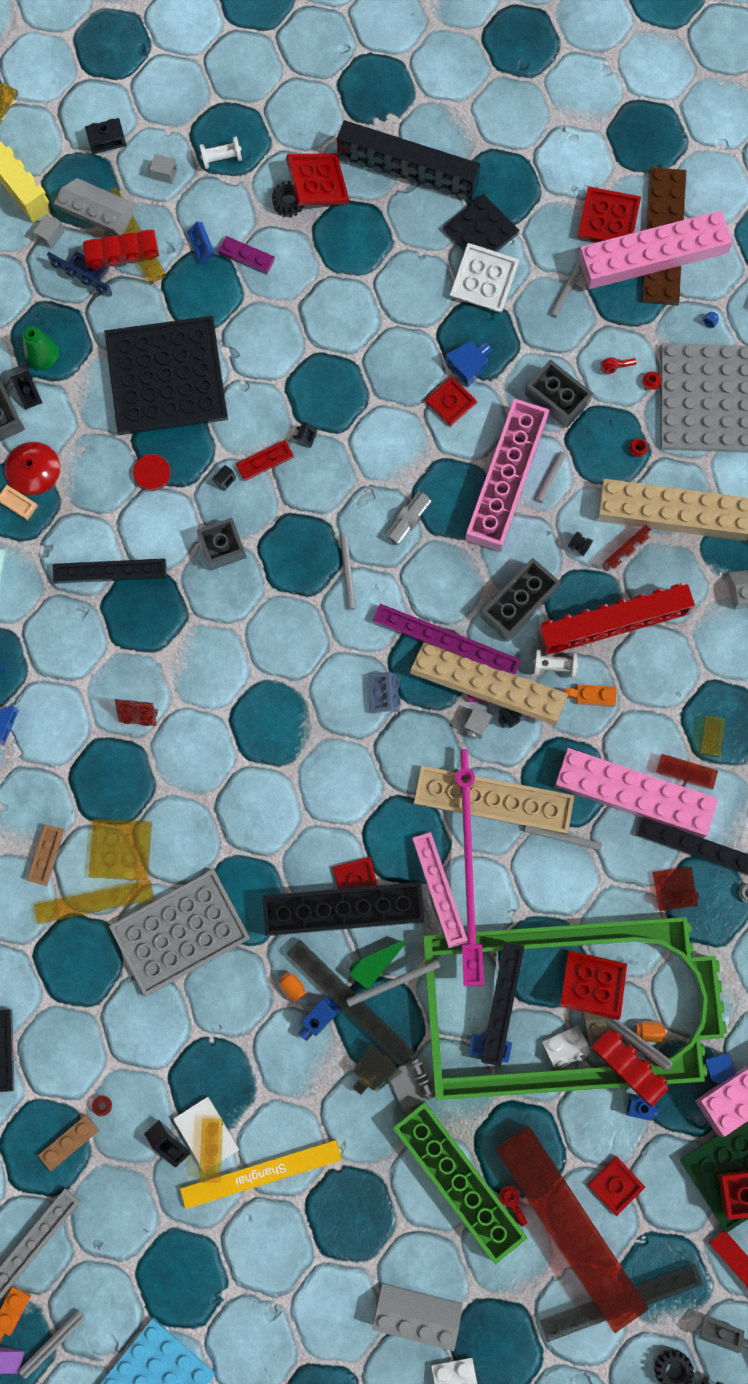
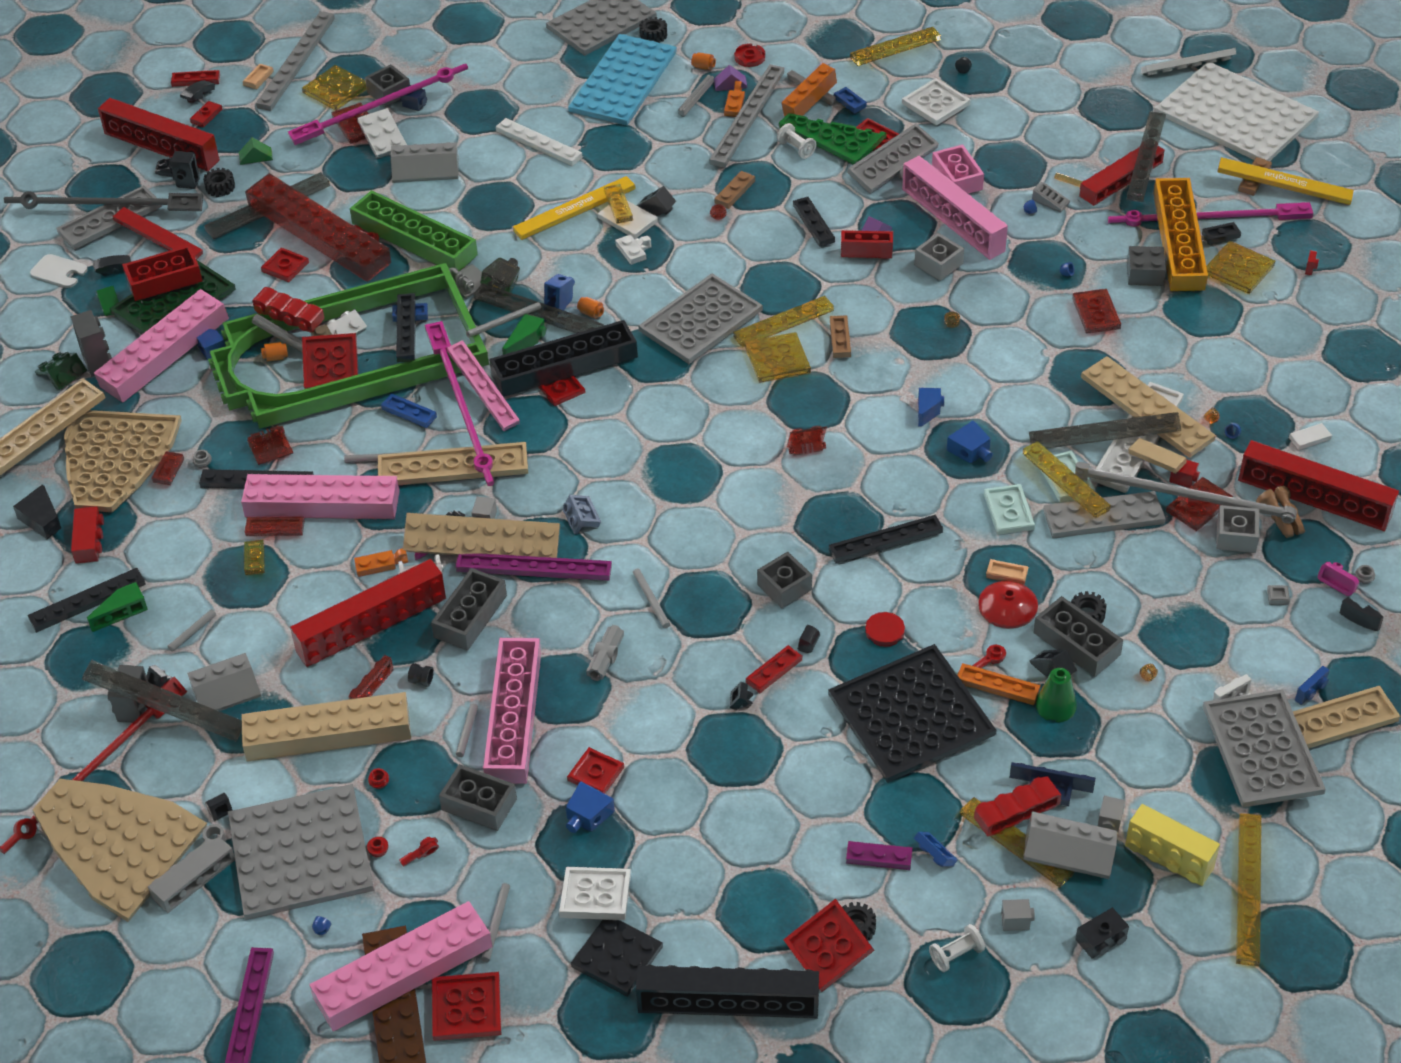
camera: 160 degrees right, 30 degrees down
none -> blue plate [381,393,437,428]
none -> white plate [496,118,583,166]
none -> white hinge [615,234,651,265]
none -> orange plate [958,663,1041,705]
none -> red plate [972,644,1006,669]

